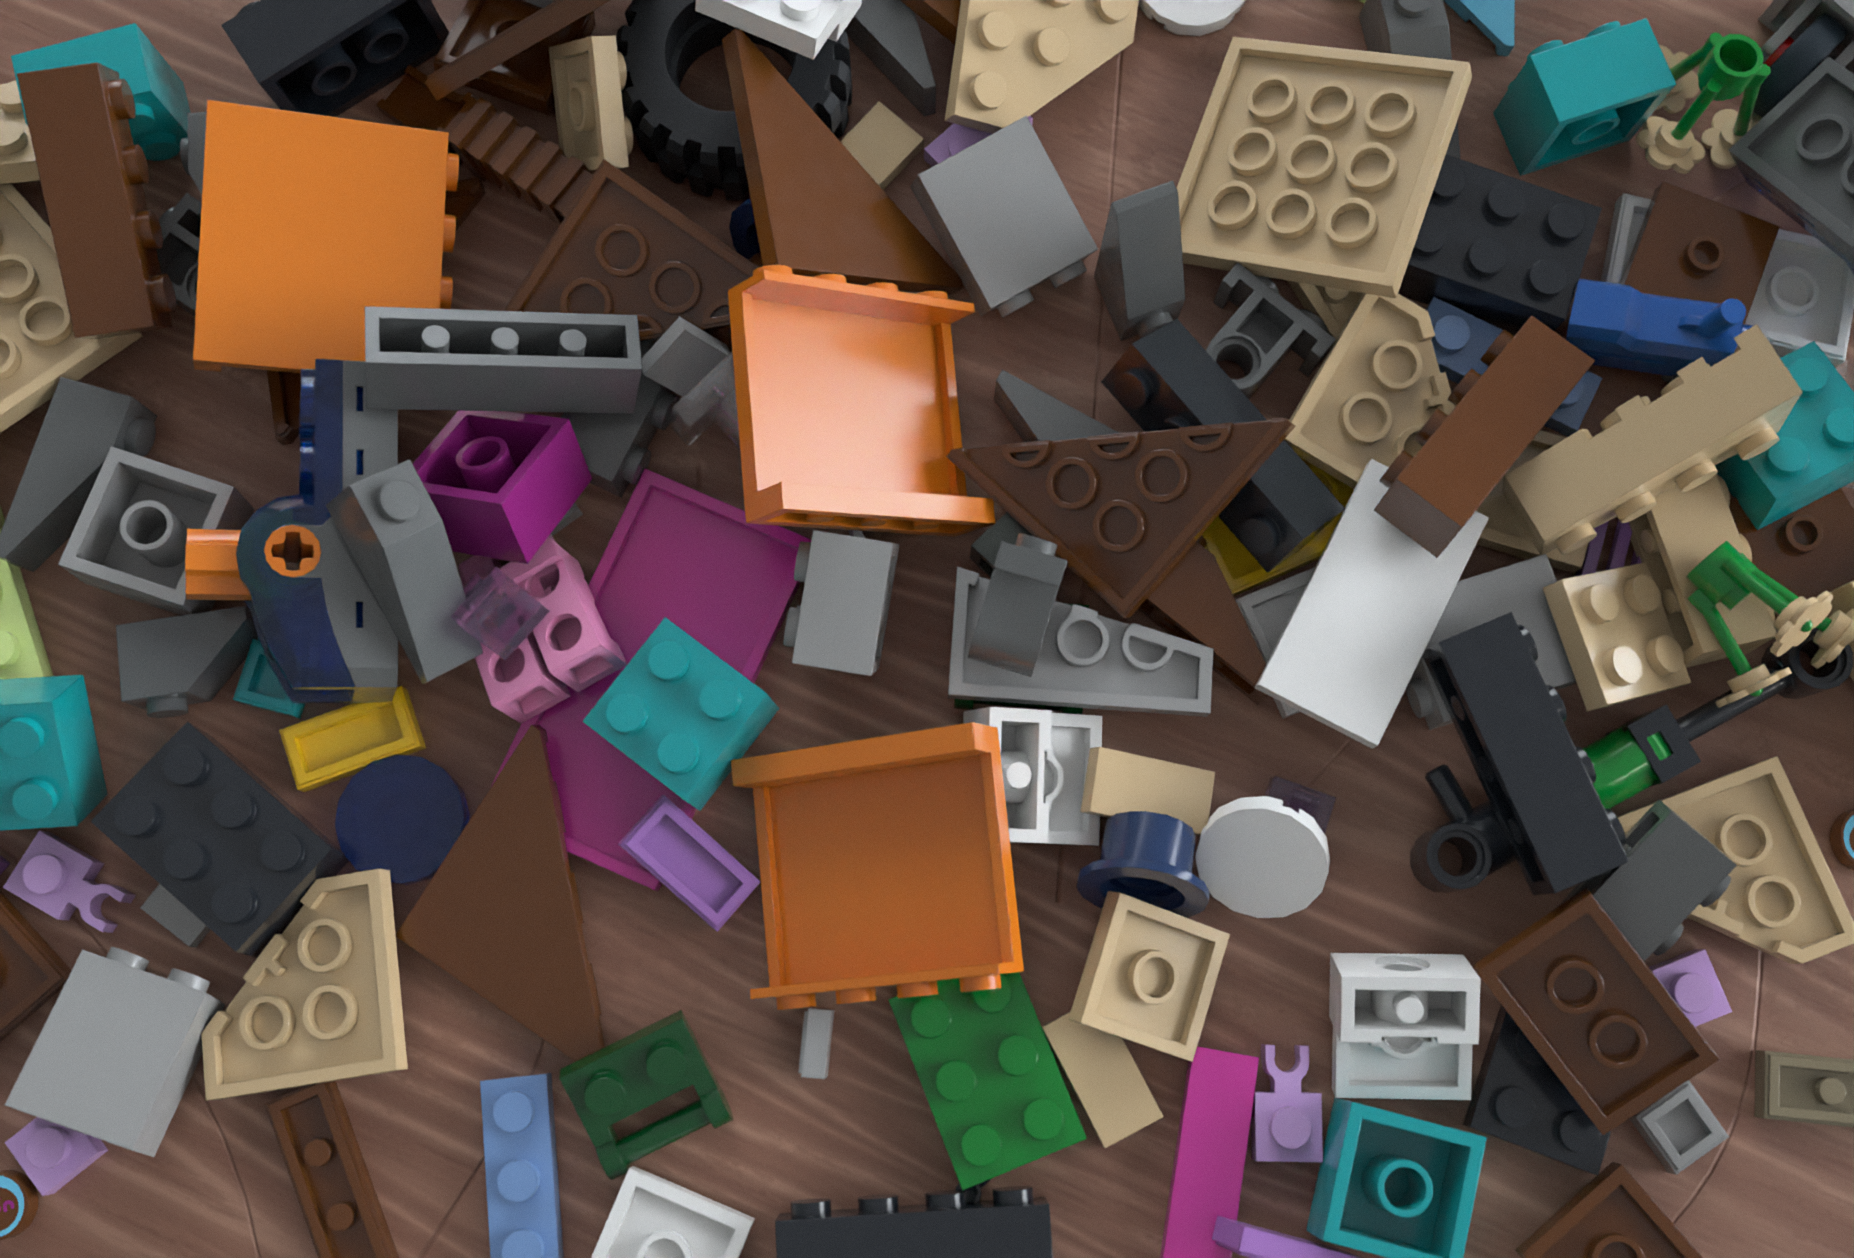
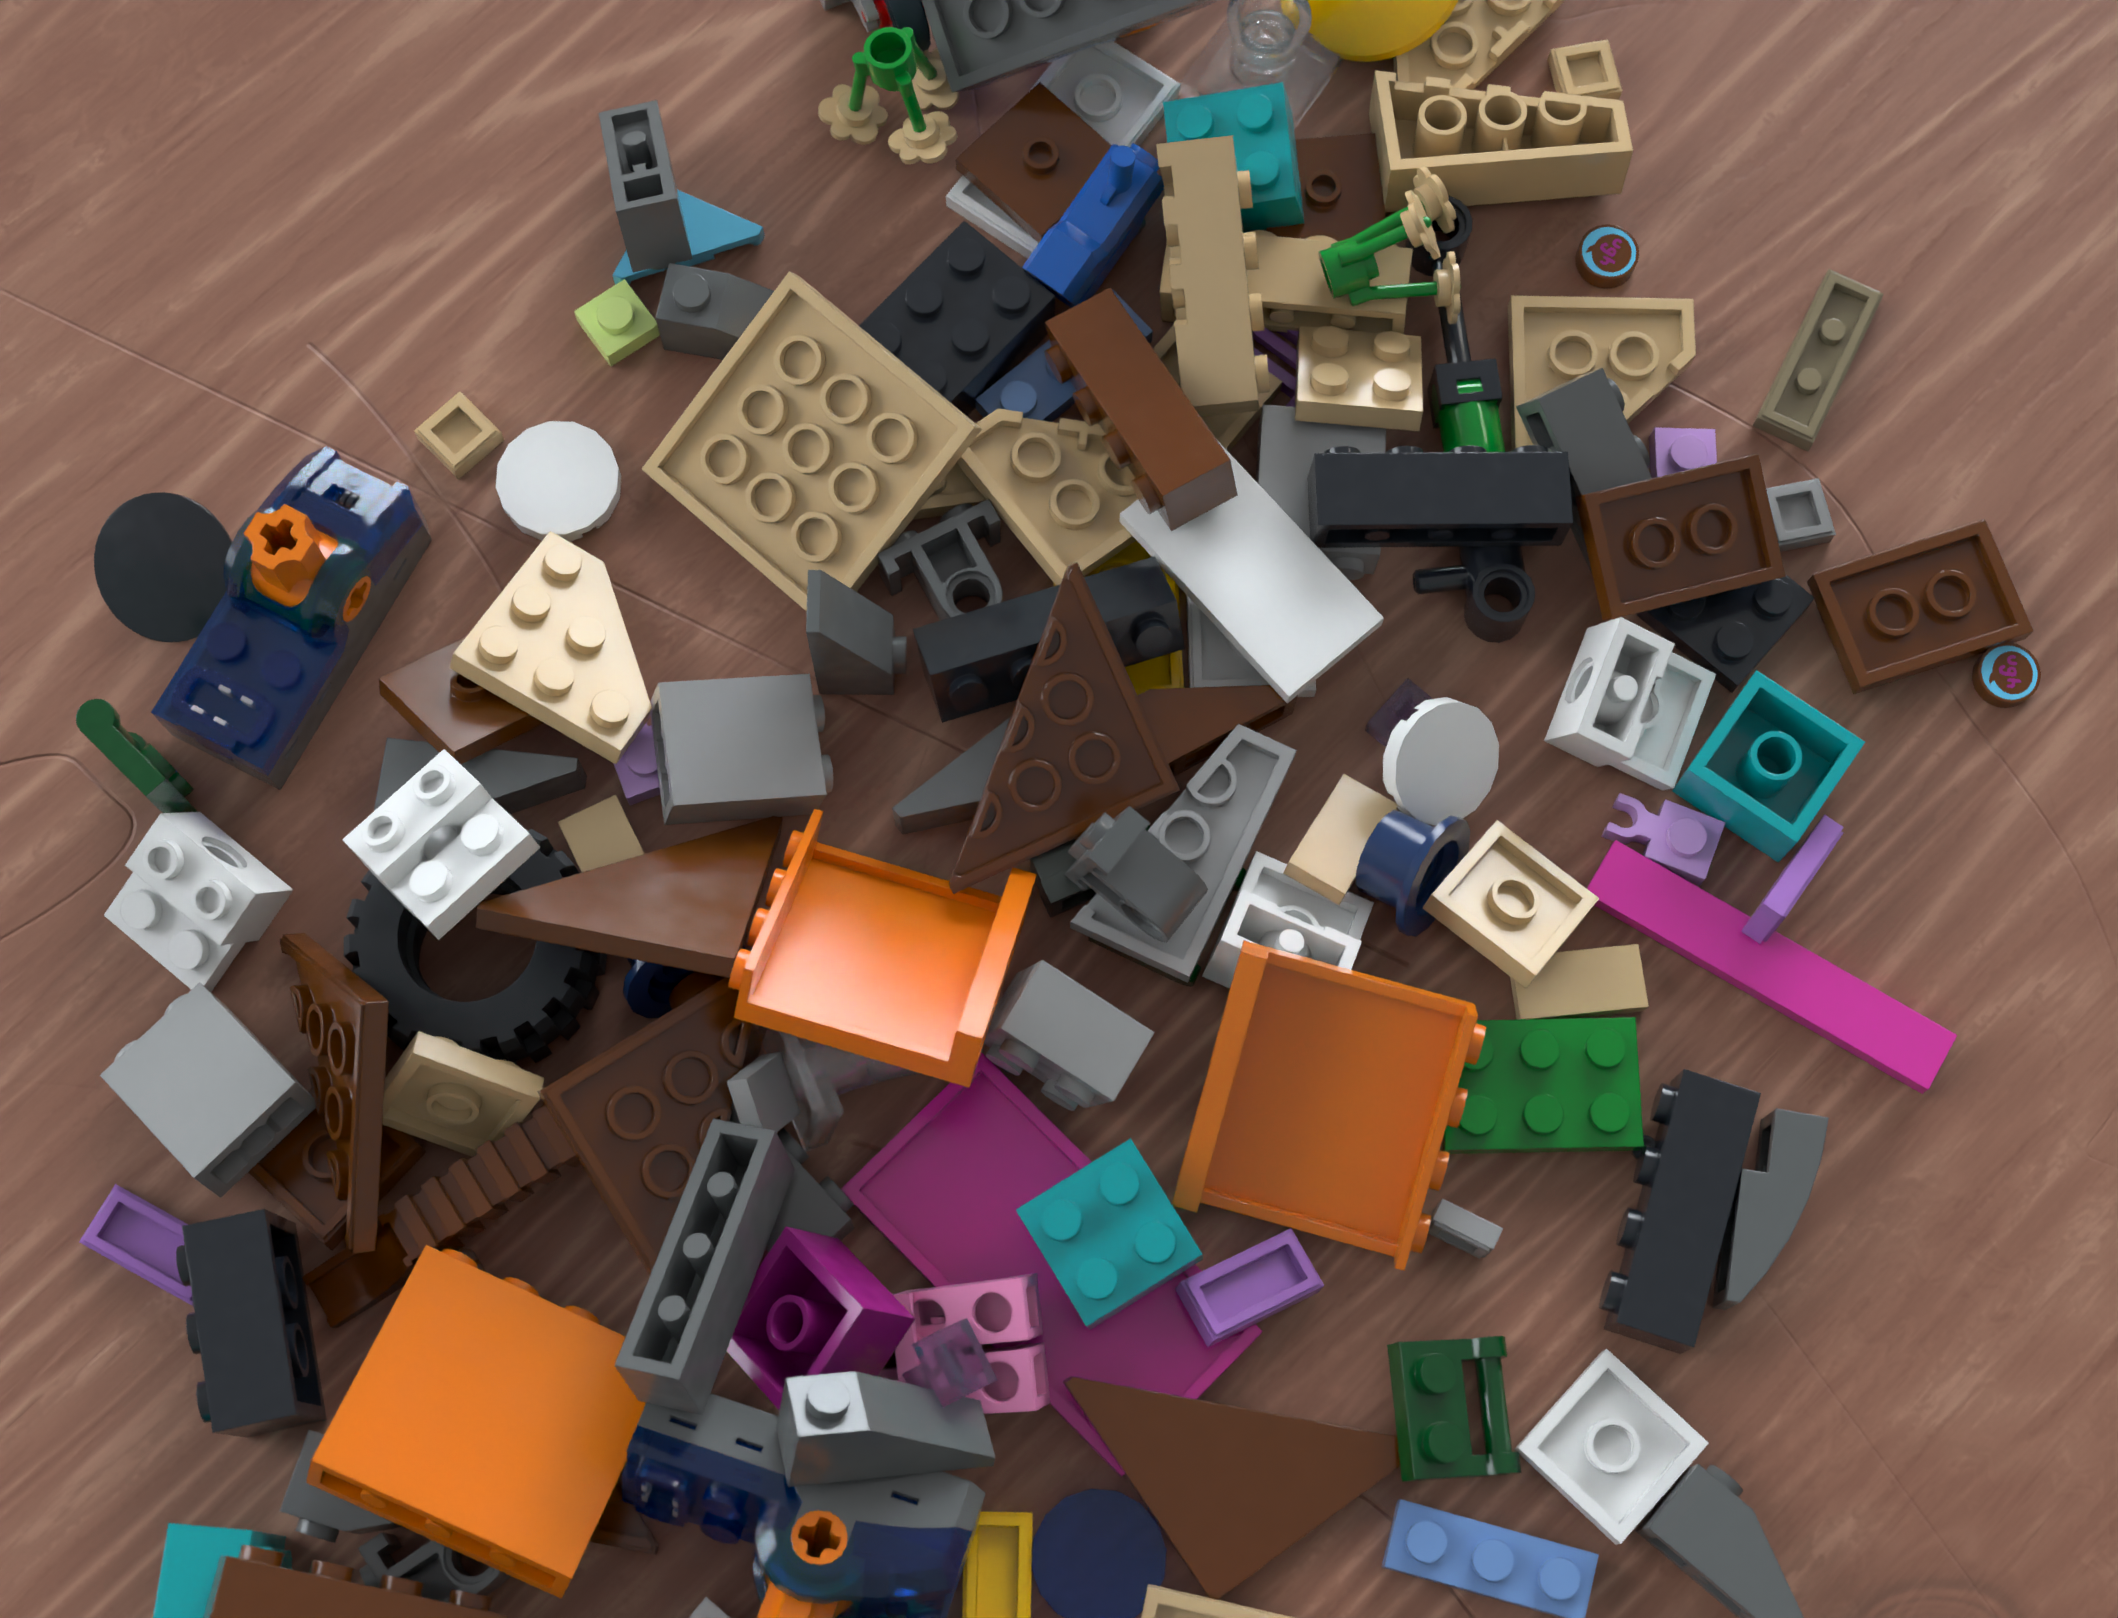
camera: 70 degrees left, 5 degrees down
teal brick [1493,18,1676,176] -> none

